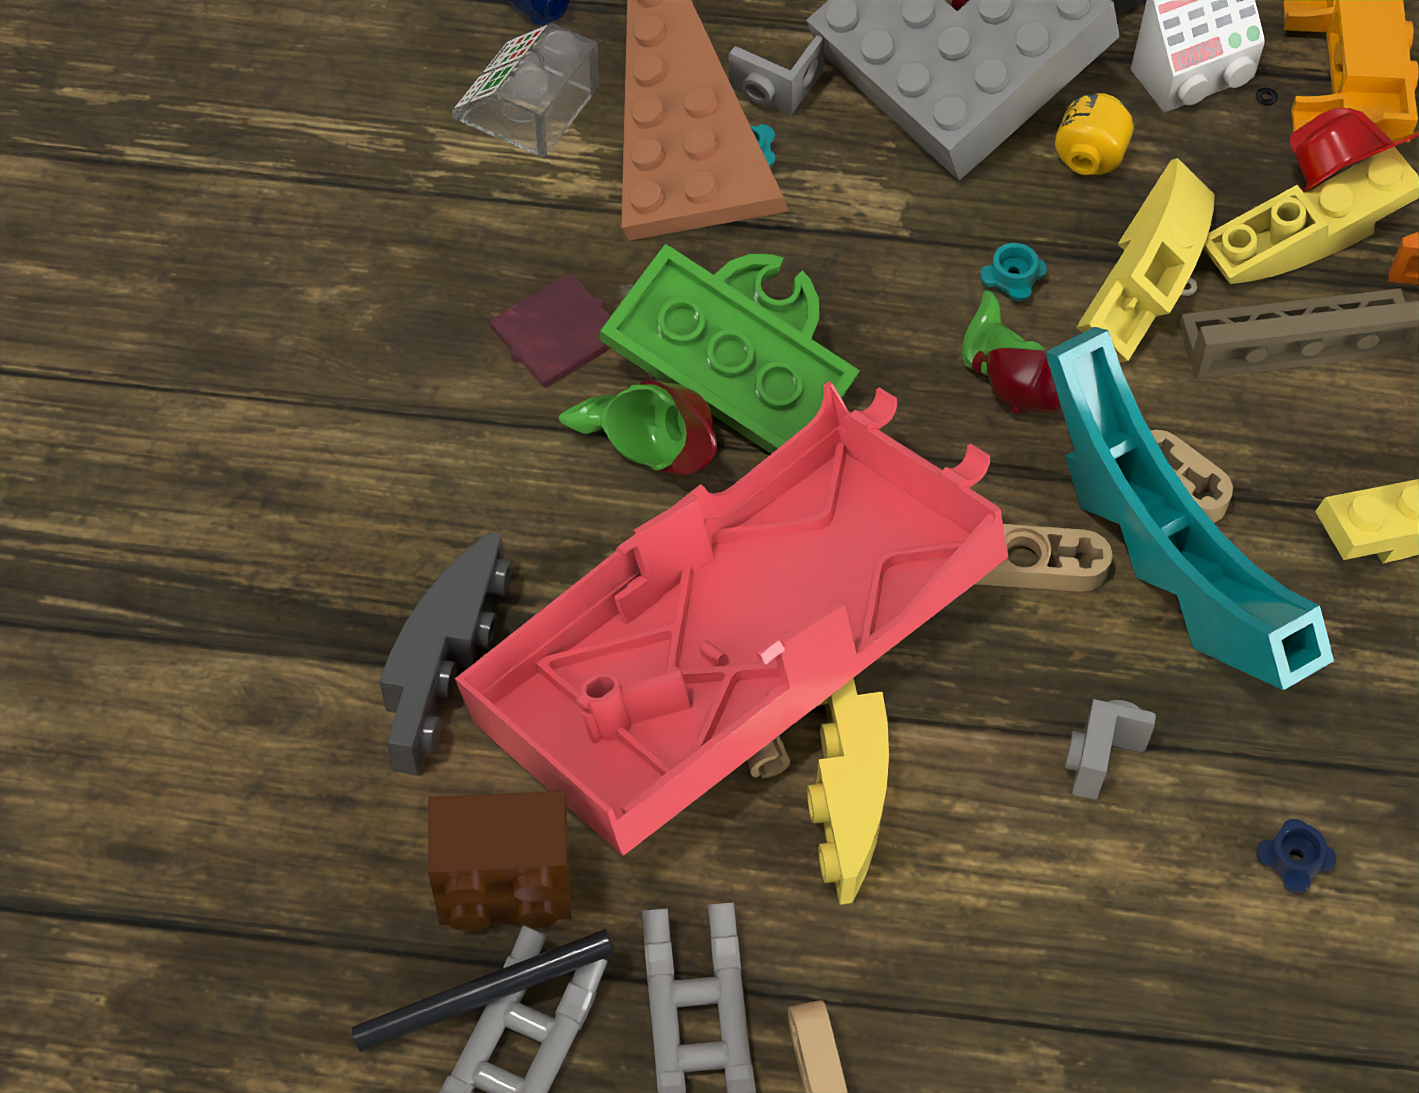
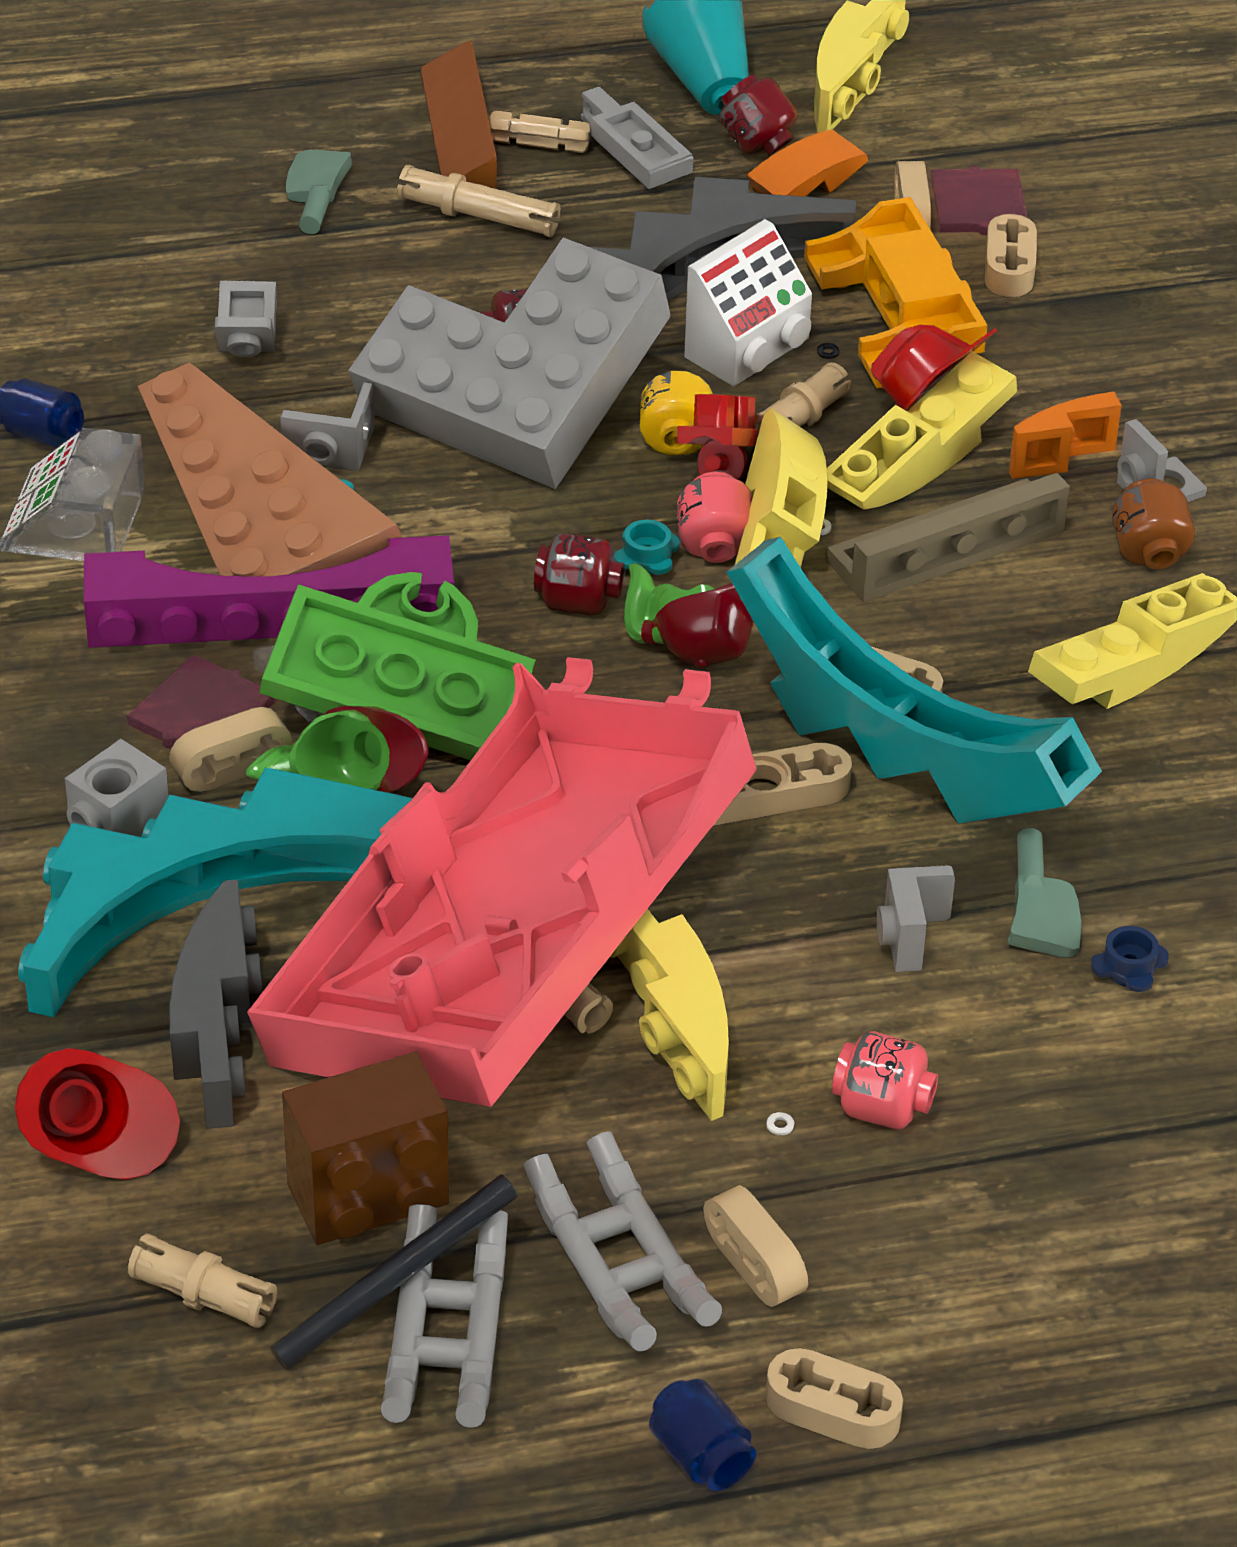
camera: 20 degrees left, 15 degrees down
none -> red piece [14,1048,180,1180]
none -> teal arch [18,767,413,1017]
none -> light grey brick [65,739,168,837]
none -> magenta arch [84,535,454,648]
none -> tan pin [128,1233,277,1328]
none -> tan beam [169,707,292,792]
none -> dark red head [533,533,625,616]
none -> red hips [677,394,760,481]
none -> coral head [677,472,752,563]
none -> tan pin [754,362,851,429]
none -> white piece [766,1112,794,1135]
none -> coral head [832,1031,938,1130]
none -> sand green piece [1007,828,1082,958]

